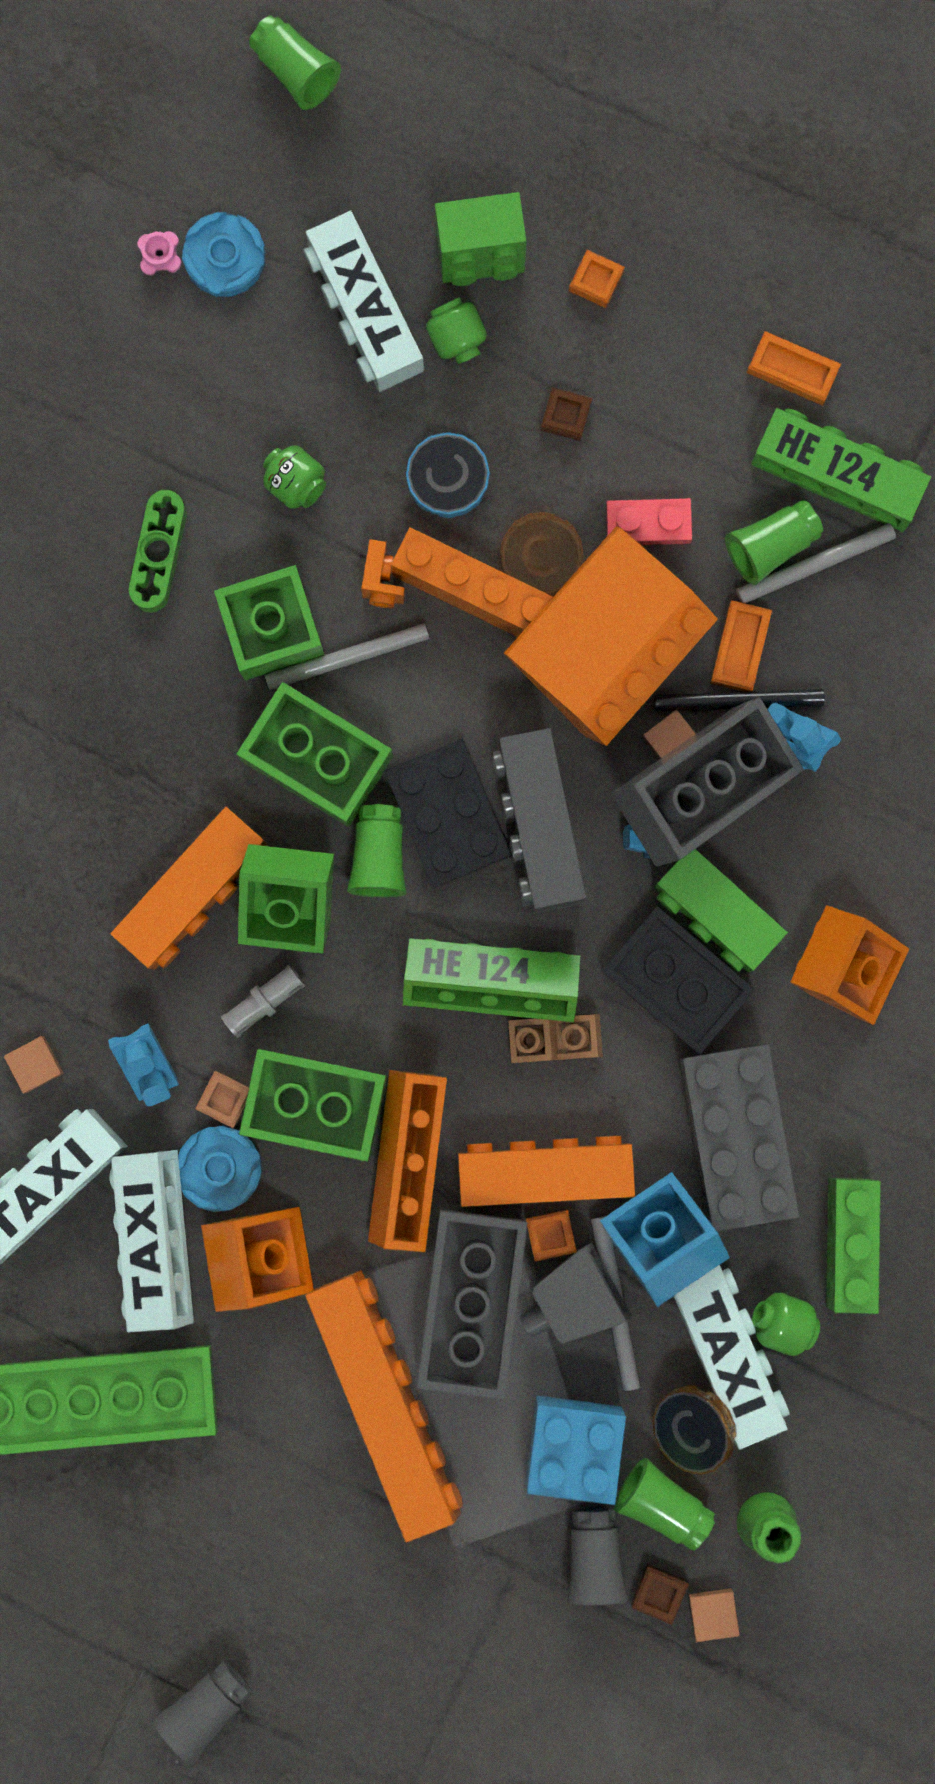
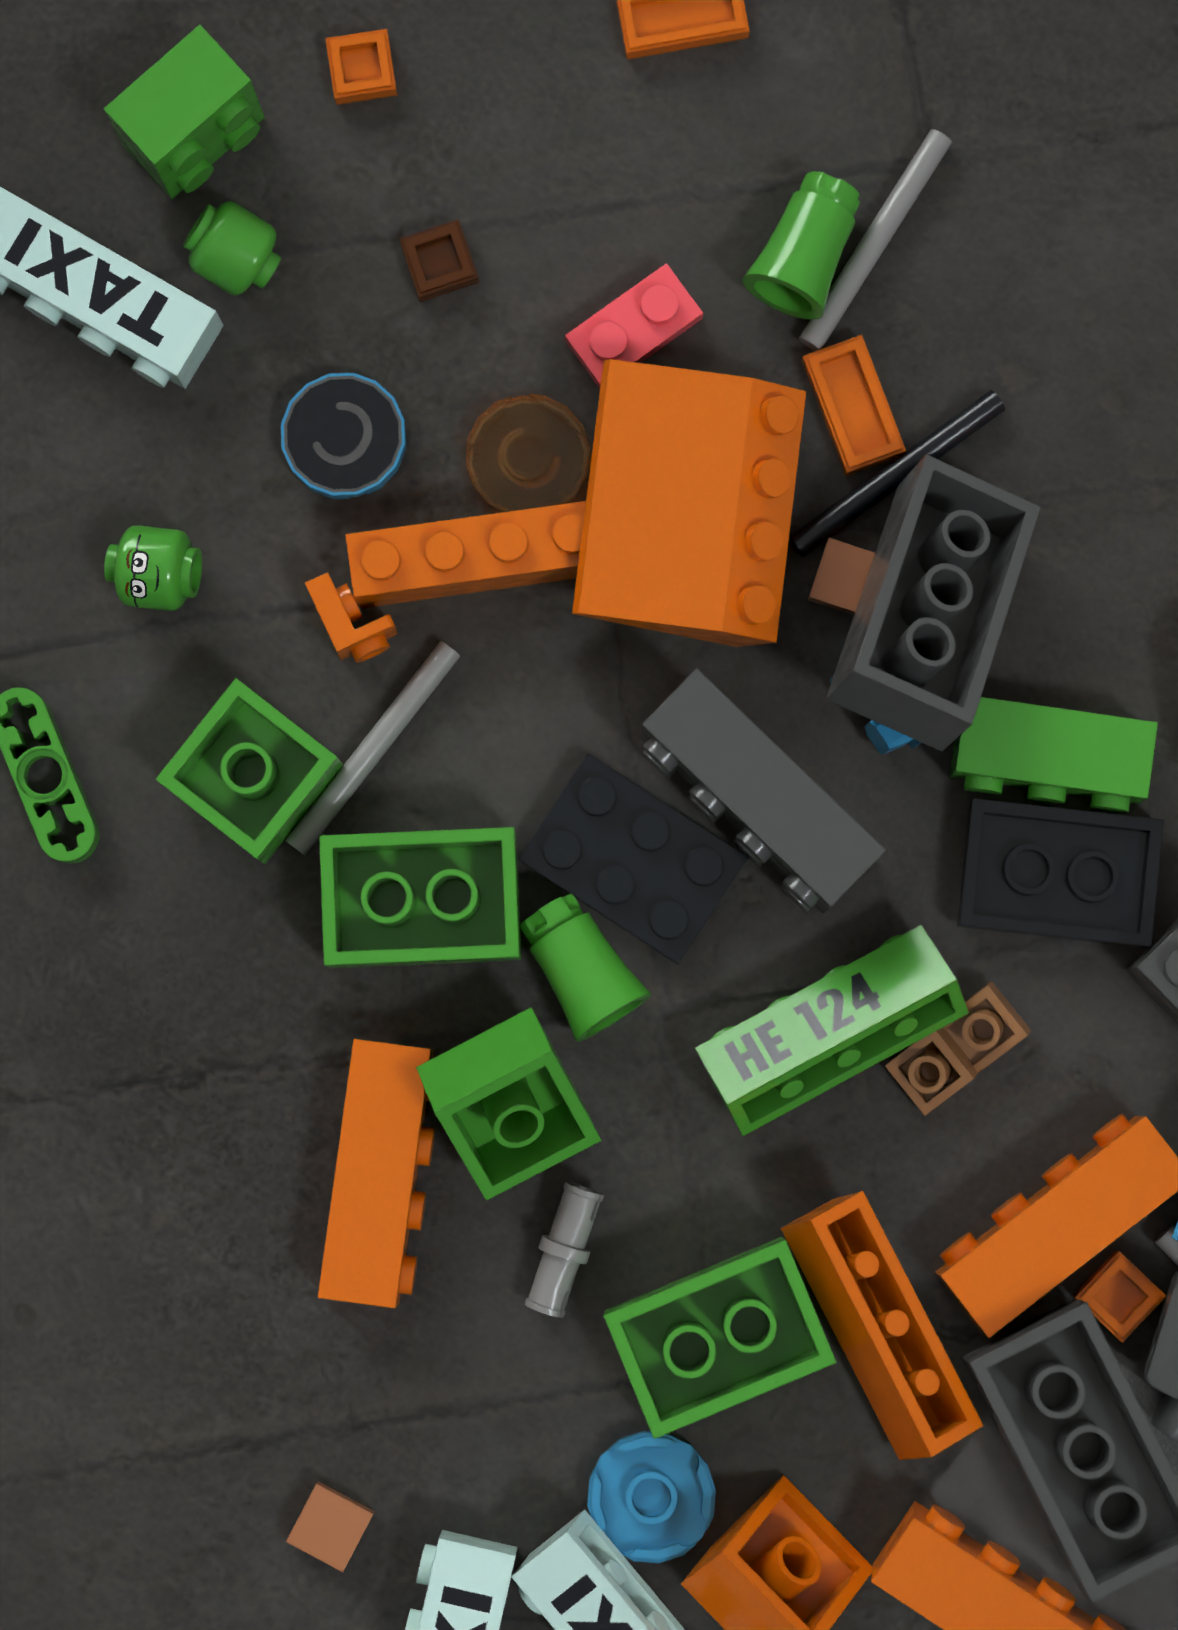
camera: 30 degrees left, 0 degrees up
dark azure hips [108,1023,179,1106] -> none
nougat tile [195,1071,249,1128] -> none
bright green brick [751,408,932,532] -> none
dark azure hips [767,702,841,772] -> none

